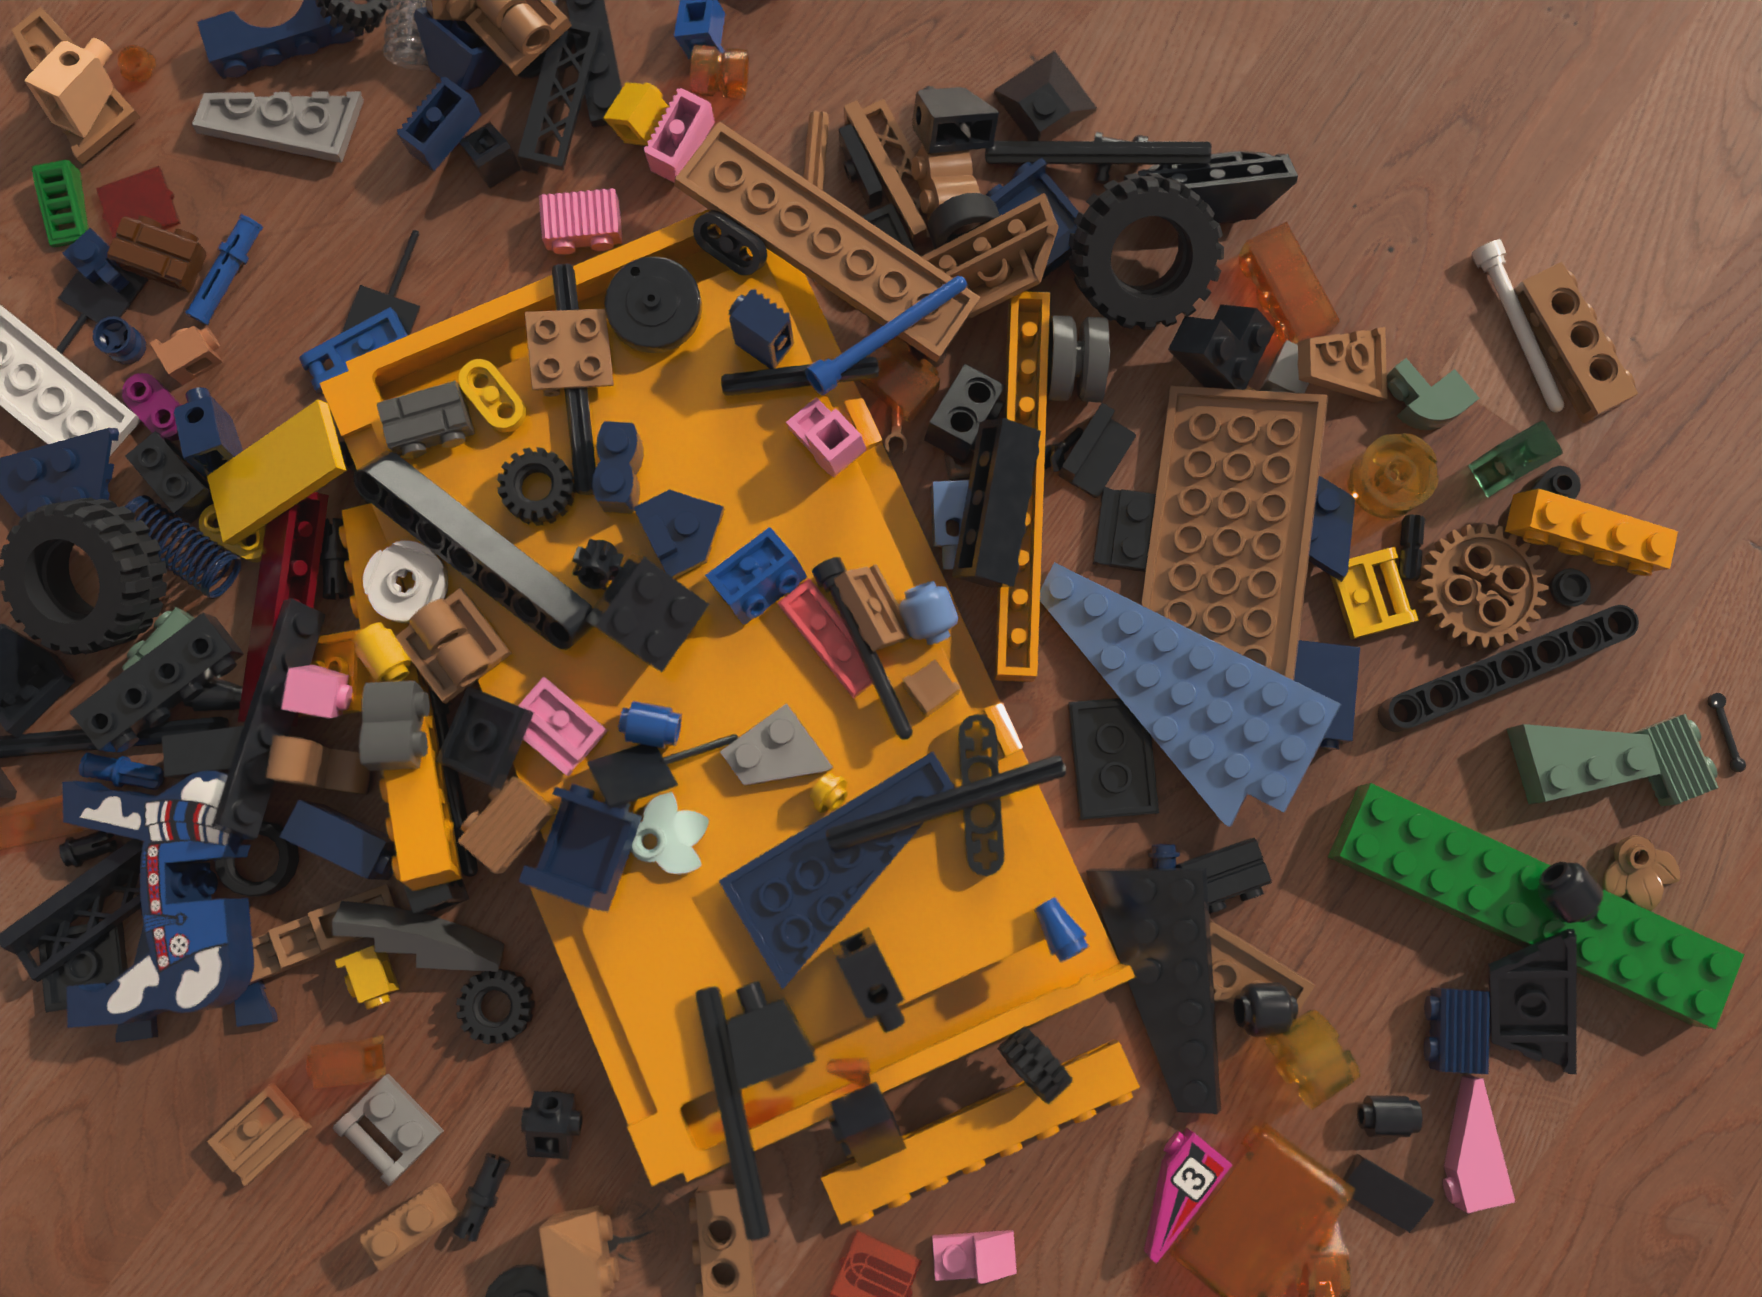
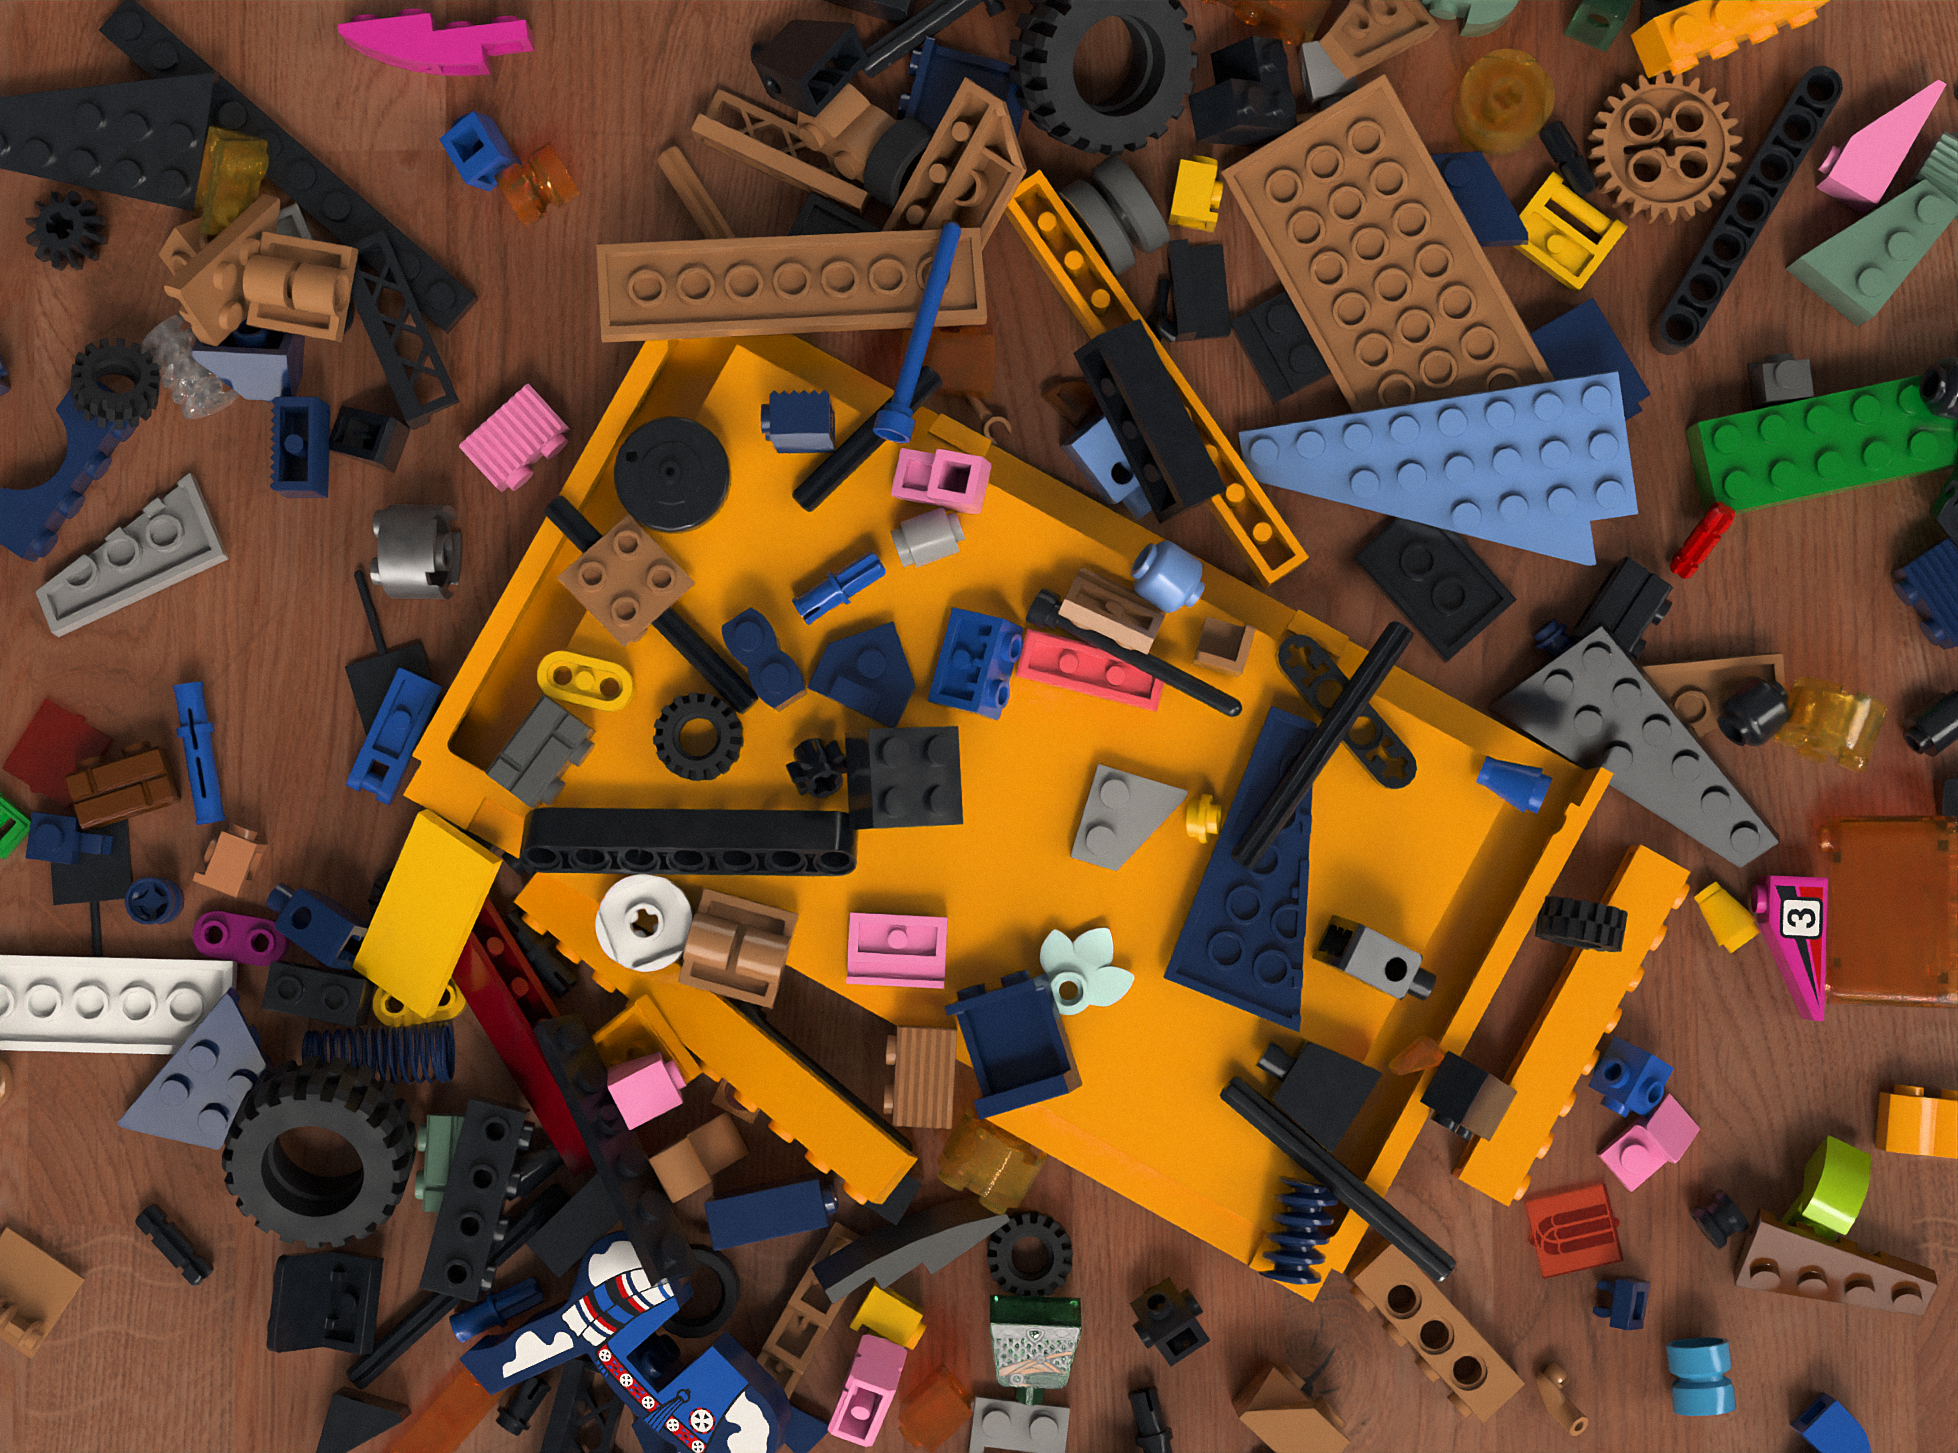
camera: 30 degrees left, 5 degrees up
yellow brick [353,623,412,682] -> none
dark grey brick [360,681,430,771] -> none
black tile [435,686,534,790] -> none
black piece [587,734,738,809] -> none
yellow brick [603,82,670,146] -> none
blue brick [619,701,682,748] -> none
bright pink brick [643,88,715,182] -> none
black plate [693,210,767,275] -> none
black plate [839,124,882,210] -> none
black brick [924,364,1005,462] -> none
black plate [1550,568,1591,607] -> none
none -> flat silver brick [370,504,462,599]
none -> blue axle [792,551,886,625]
none -> bright pink brick [827,1334,908,1447]
none -> light grey brick [890,506,965,568]
none -> clear yellow brick [937,1108,1048,1215]
none -> torso [989,1295,1082,1406]
none -> yellow brick [1168,156,1224,232]
none -> dark blue piece [1258,1176,1338,1285]
none -> blue brick [1588,1036,1674,1118]
none -> red axle [1670,501,1735,579]
none -> yellow cone [1693,881,1761,954]
none -> dark grey brick [1747,353,1814,410]
none -> bright pink slope [1816,80,1947,215]

